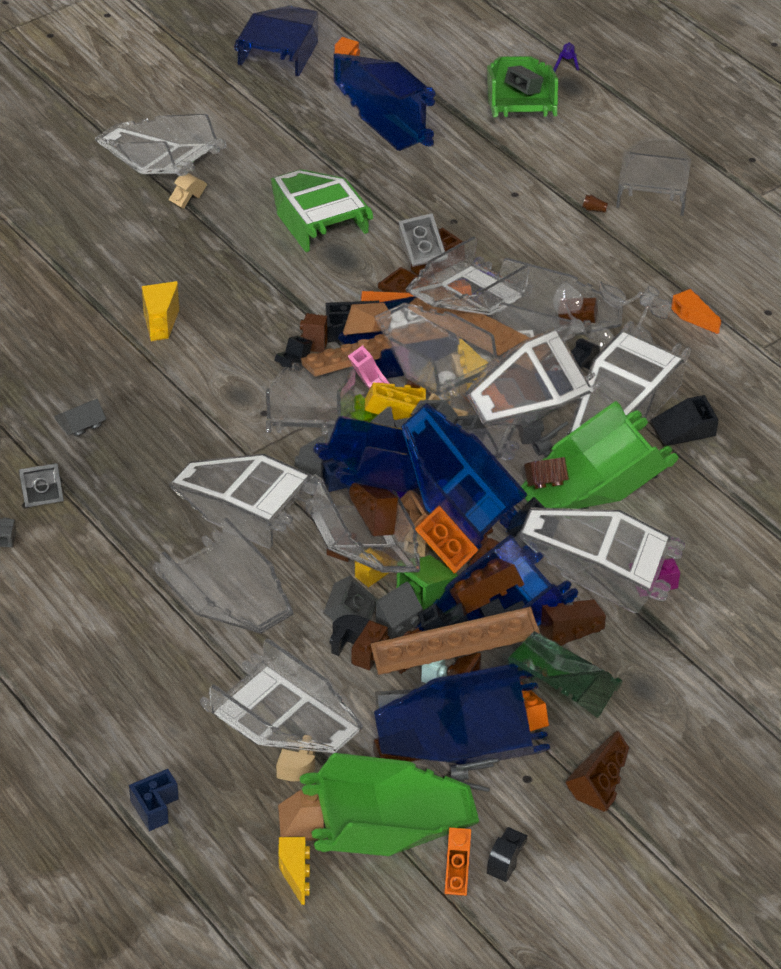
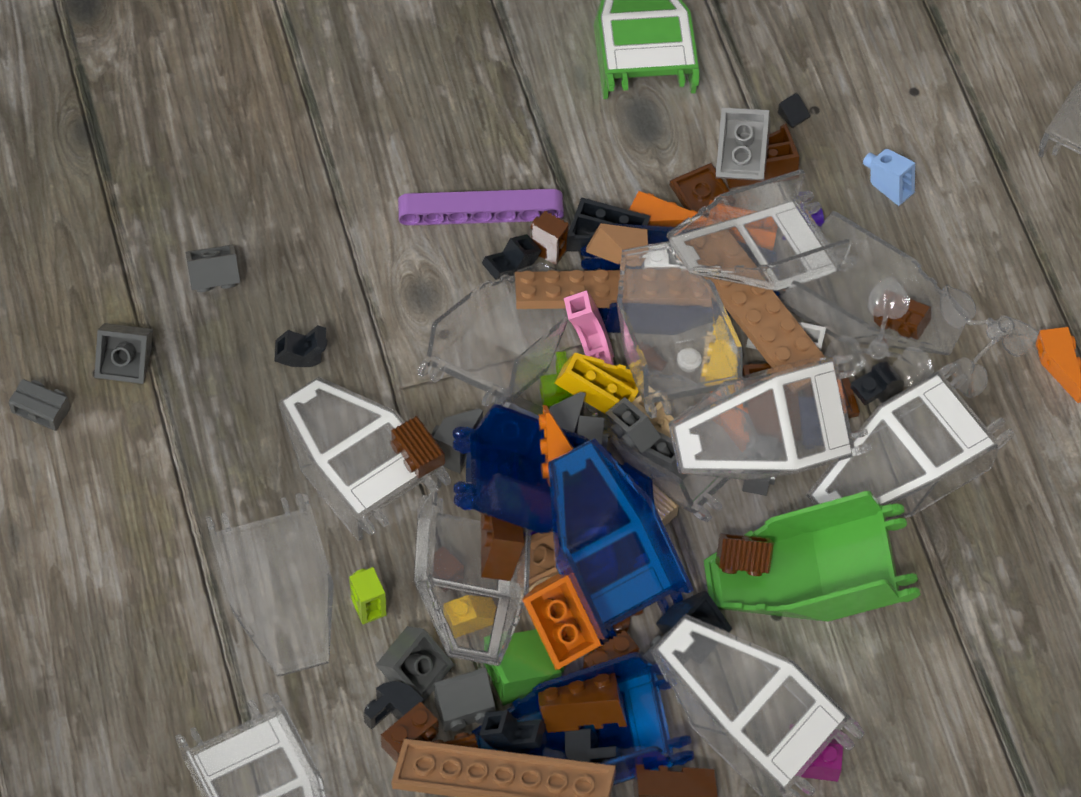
camera: 20 degrees right, 15 degrees up
yellow slope [142,281,179,341] -> none
dark grey plant [532,421,568,457] -> none
reddish brown cone [582,194,608,212] -> none
black slope [650,395,719,446] -> none
none -> black brick [274,325,328,367]
none -> lime brick [349,567,387,625]
none -> reddish brown brick [390,416,445,478]
none -> medium lavender beam [398,189,564,225]
none -> orange slope [539,405,580,487]
none -> black slope [778,93,811,128]
none -> light blue torso [863,149,915,206]

